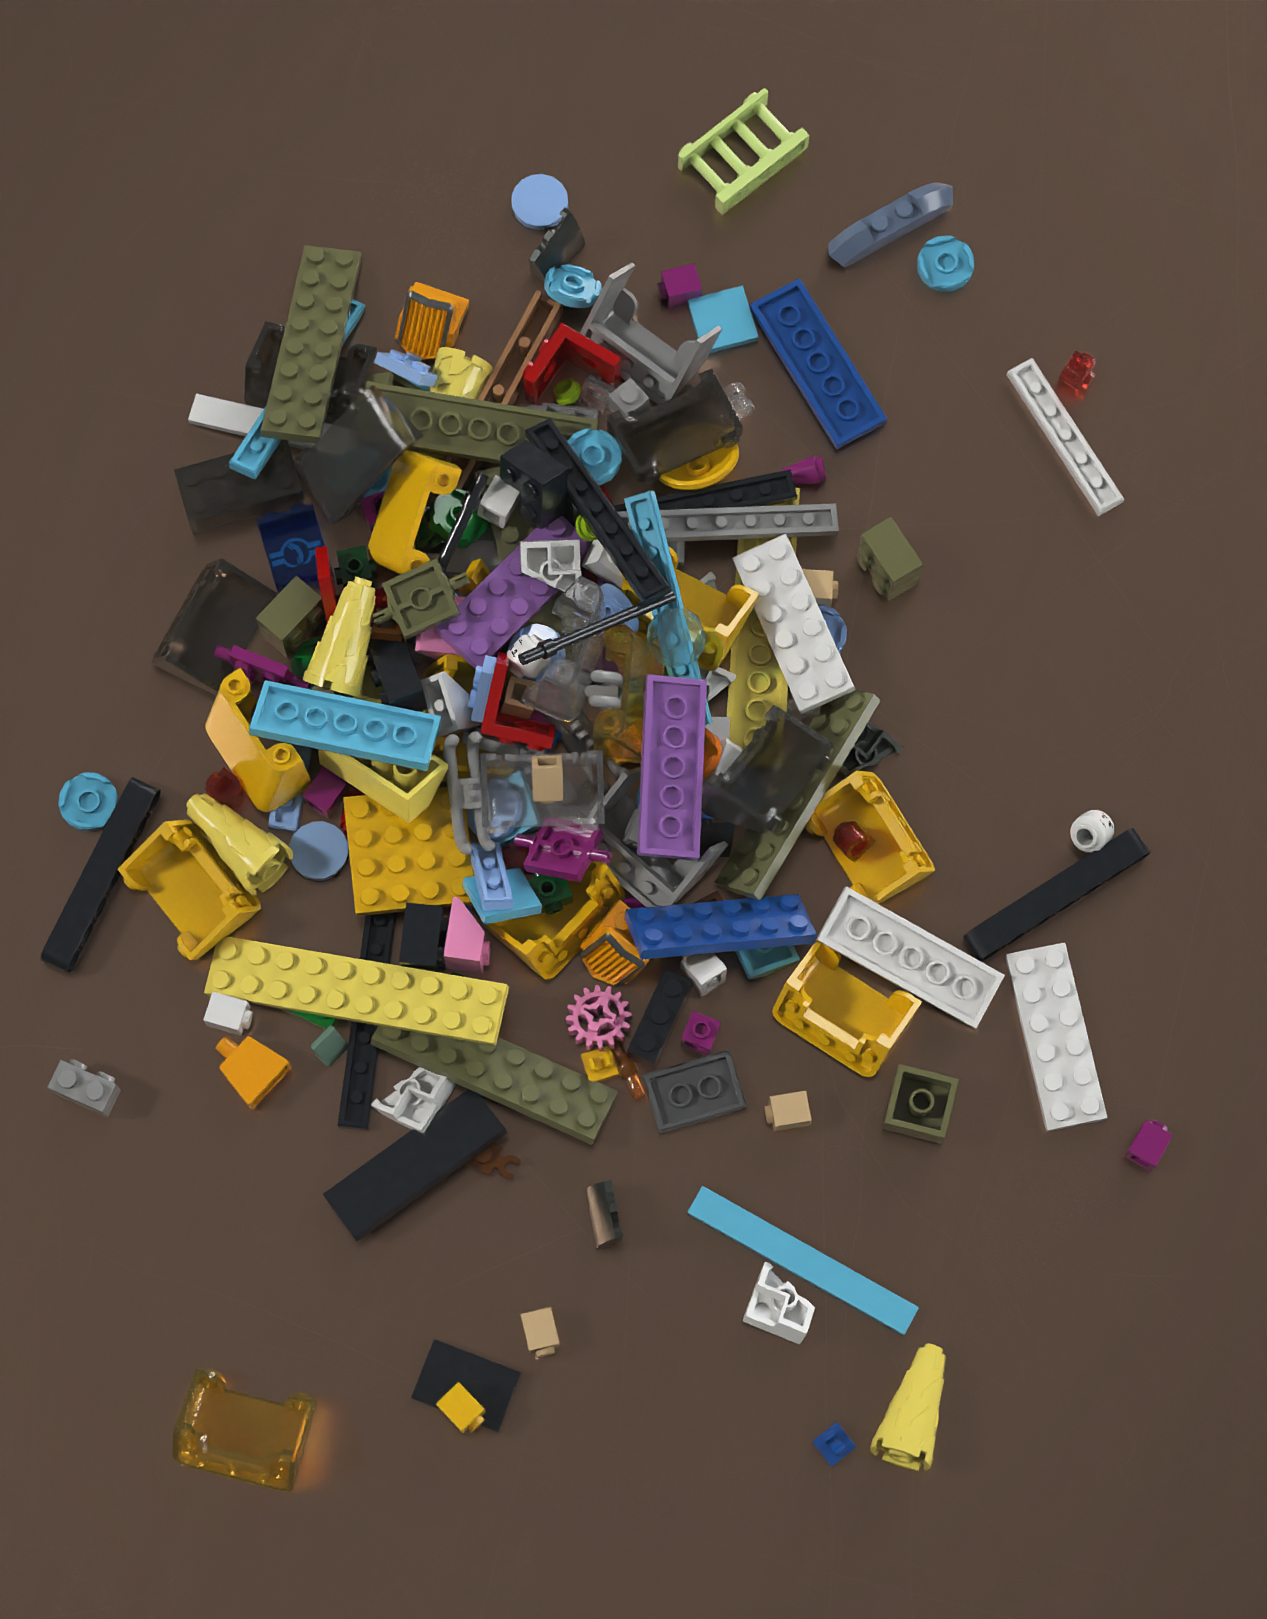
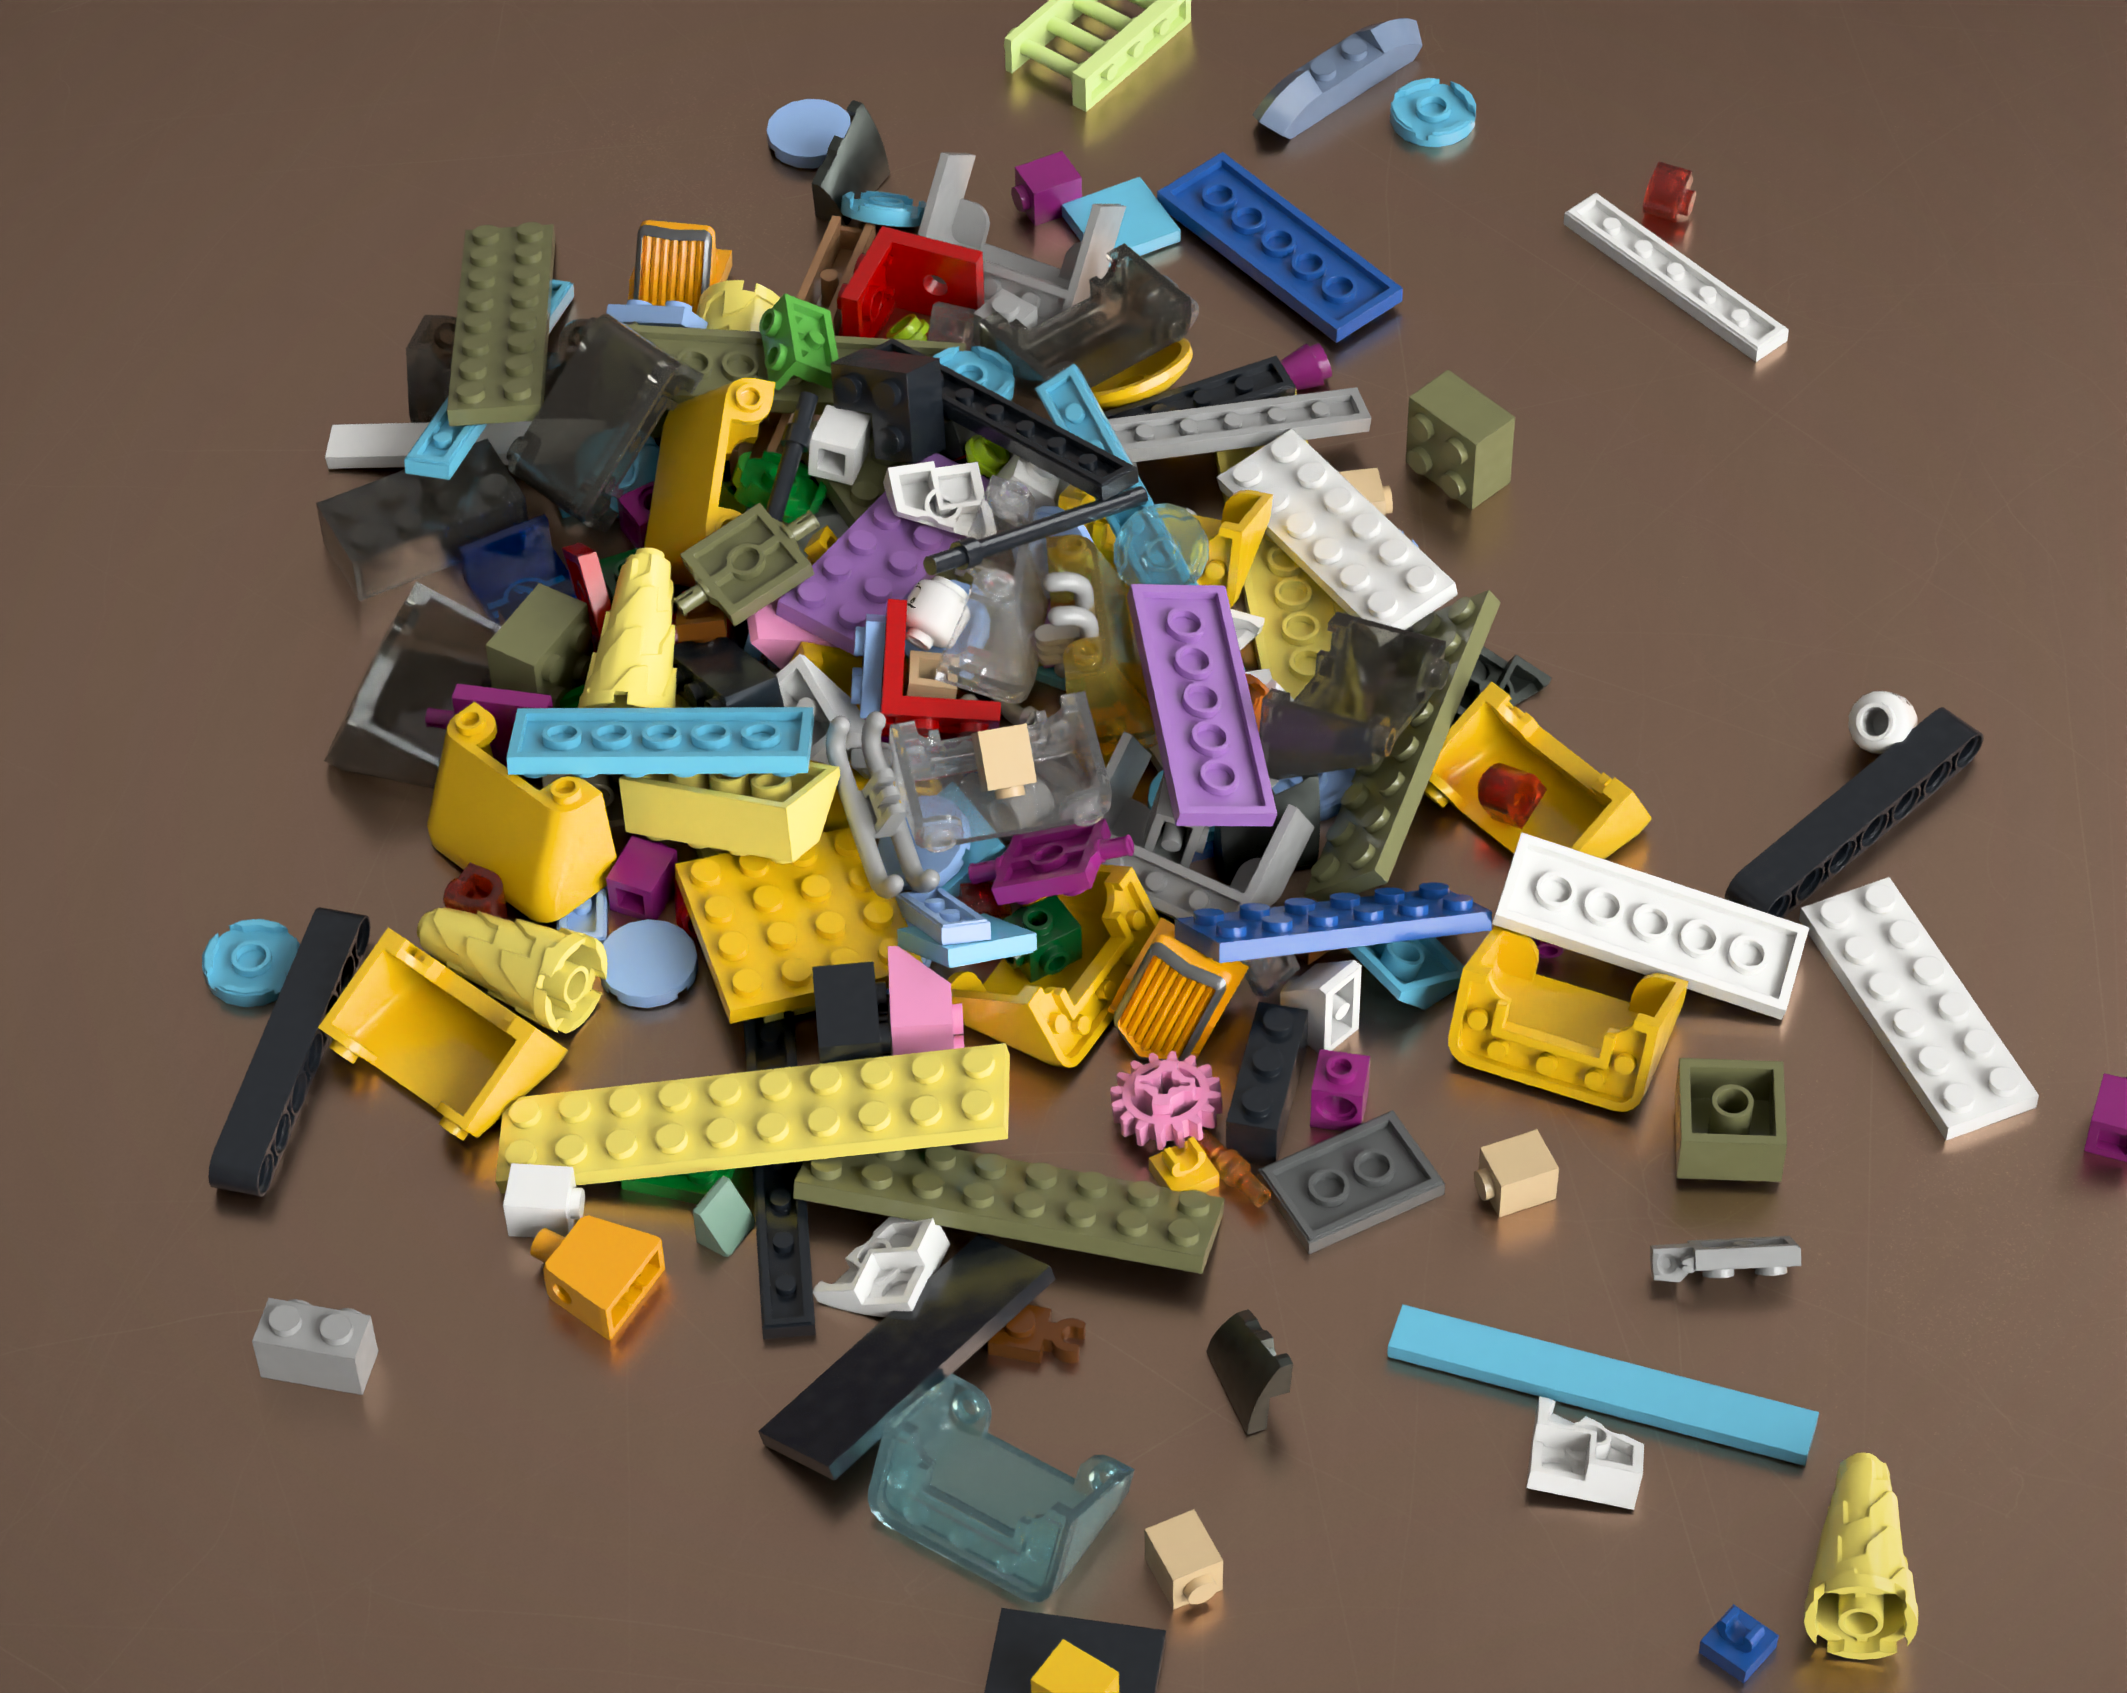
camera: 10 degrees left, 25 degrees down
none -> bright green bracket [759,293,839,390]
none -> clear light blue windscreen [868,1374,1135,1603]
none -> light grey hinge [1650,1236,1802,1283]

